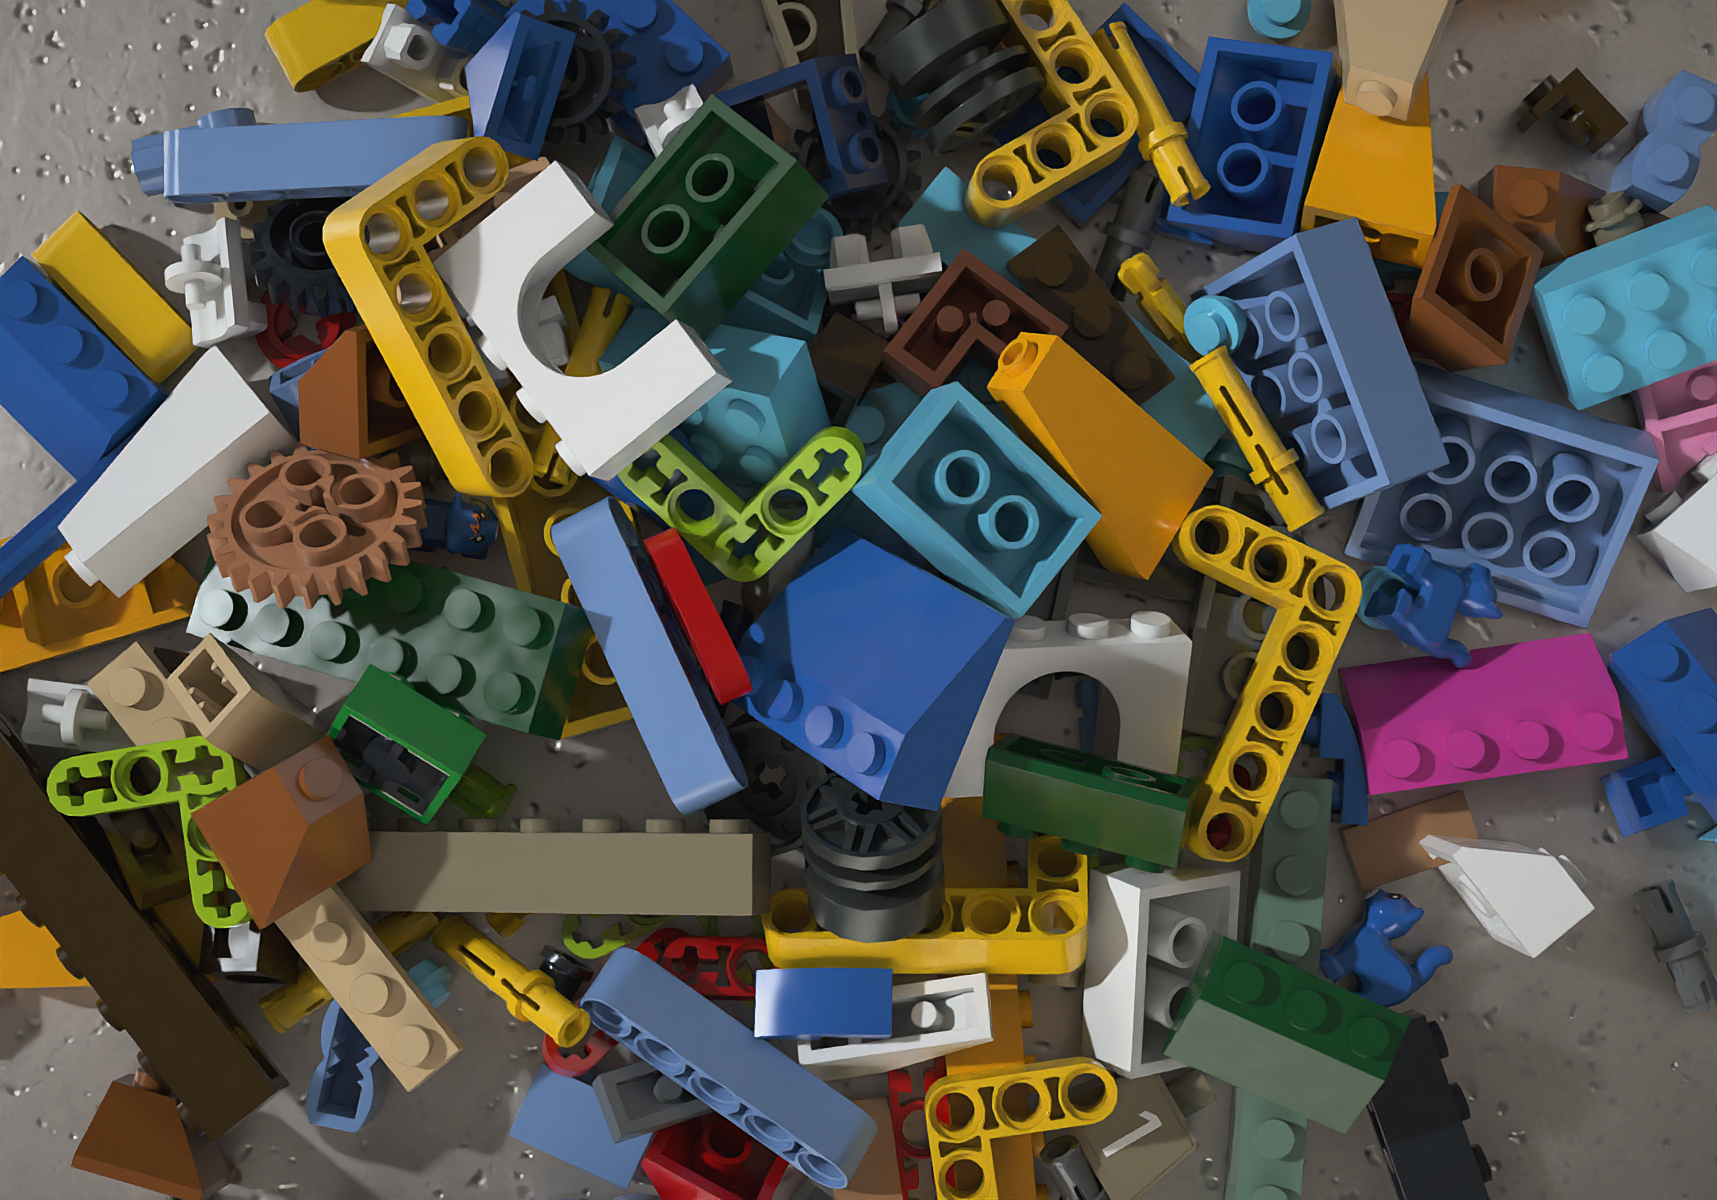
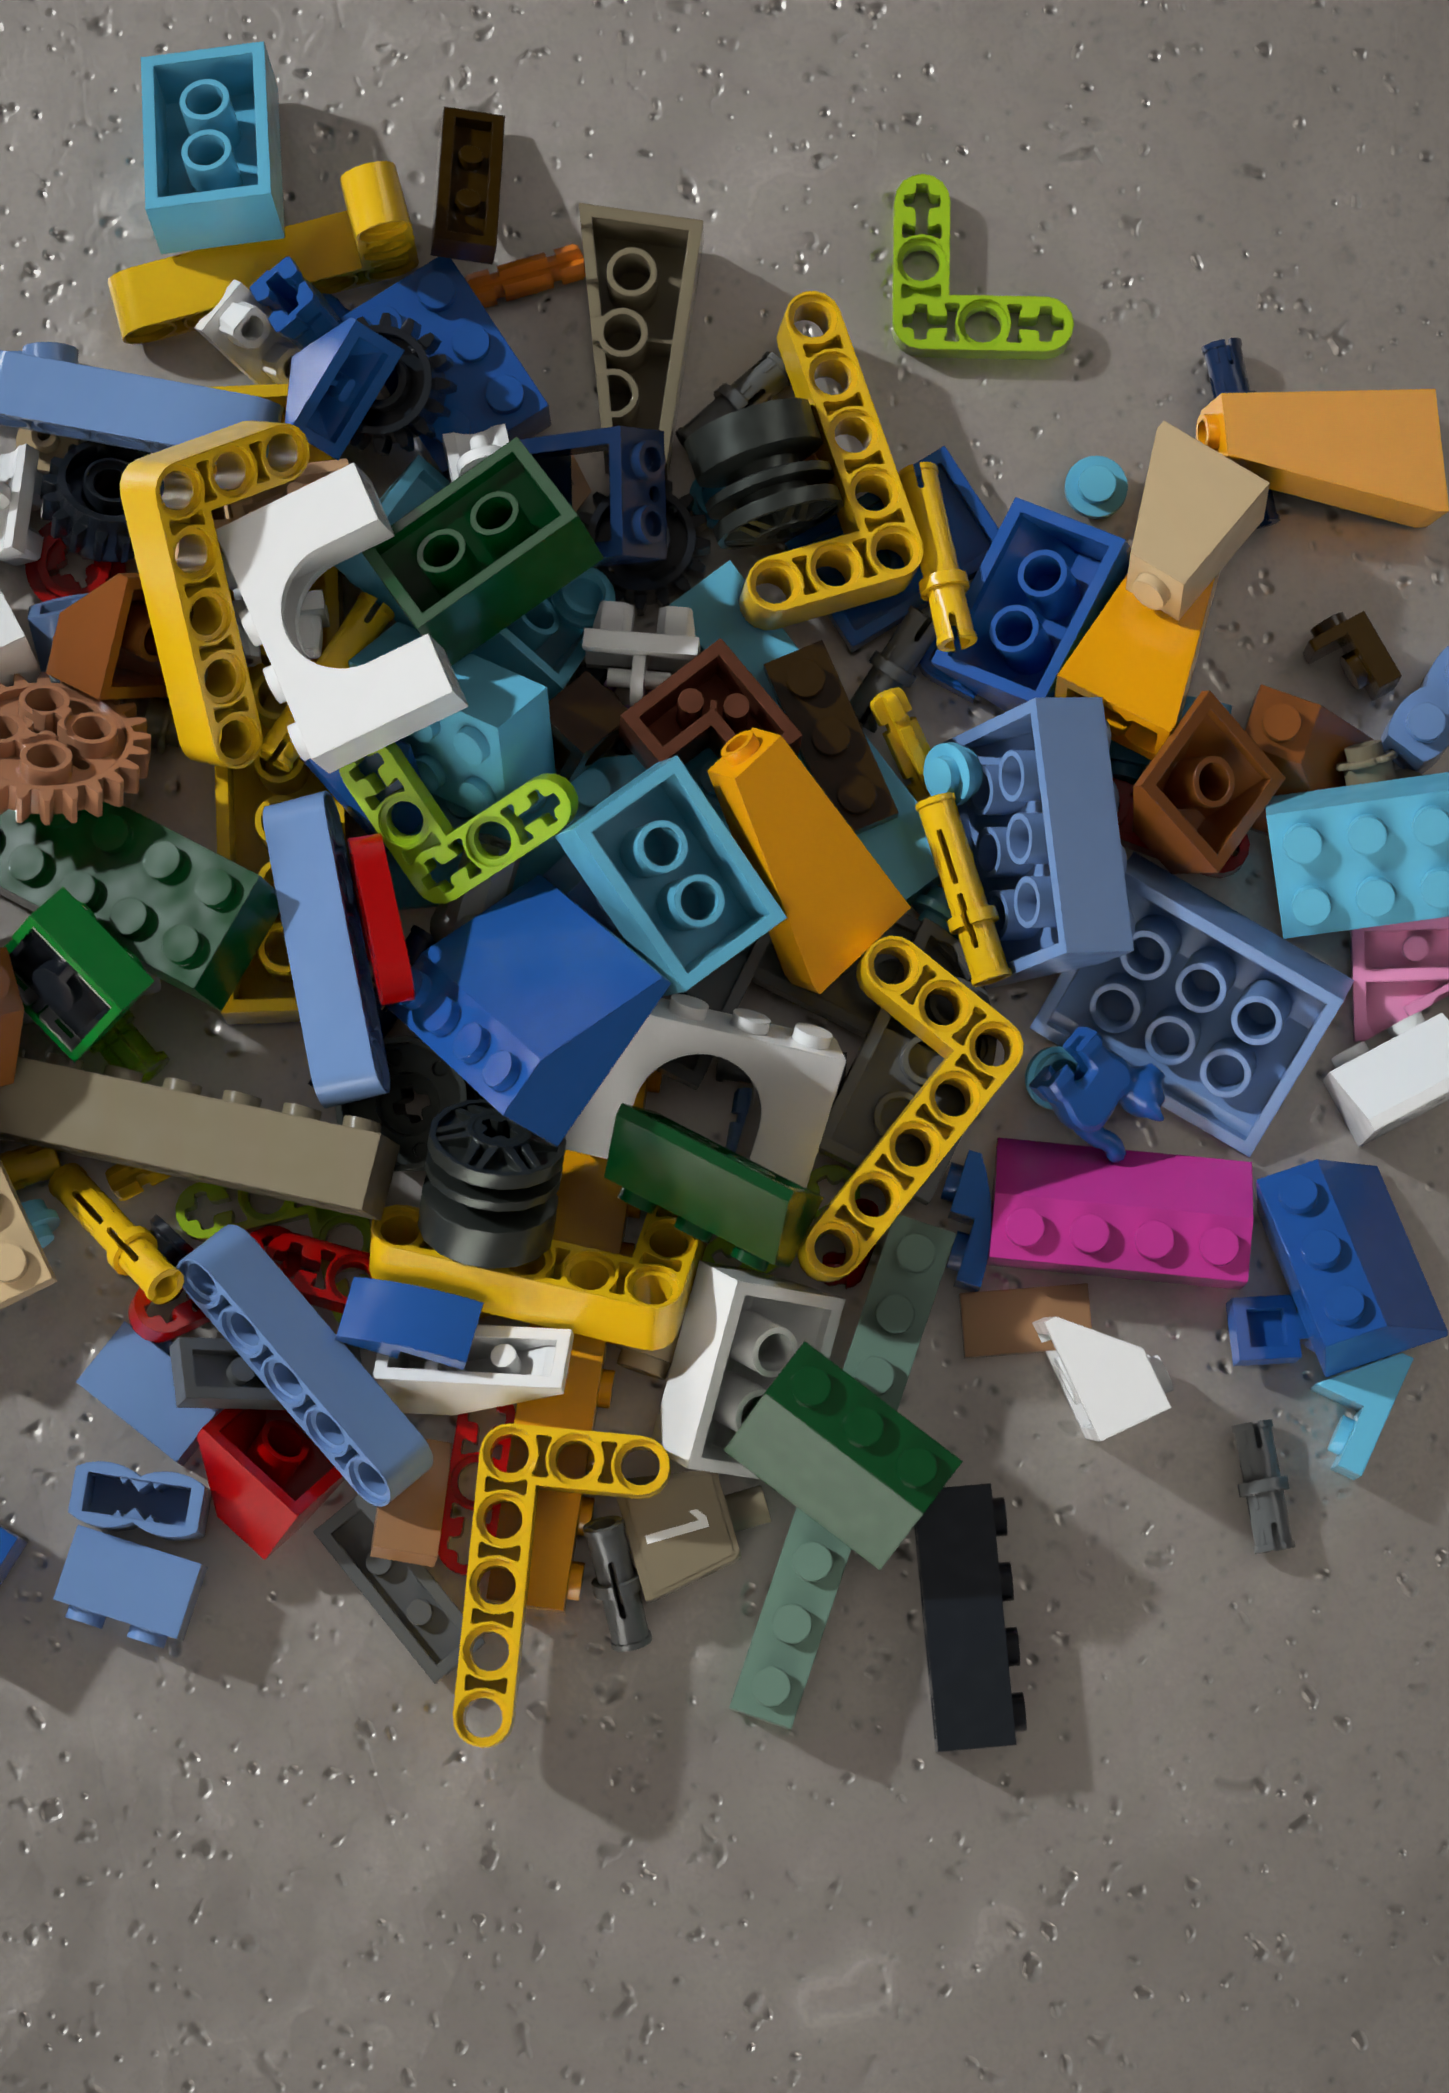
camera: 15 degrees right, 5 degrees down
blue animal [410,492,500,560] -> none
blue animal [1319,888,1453,1007] -> none

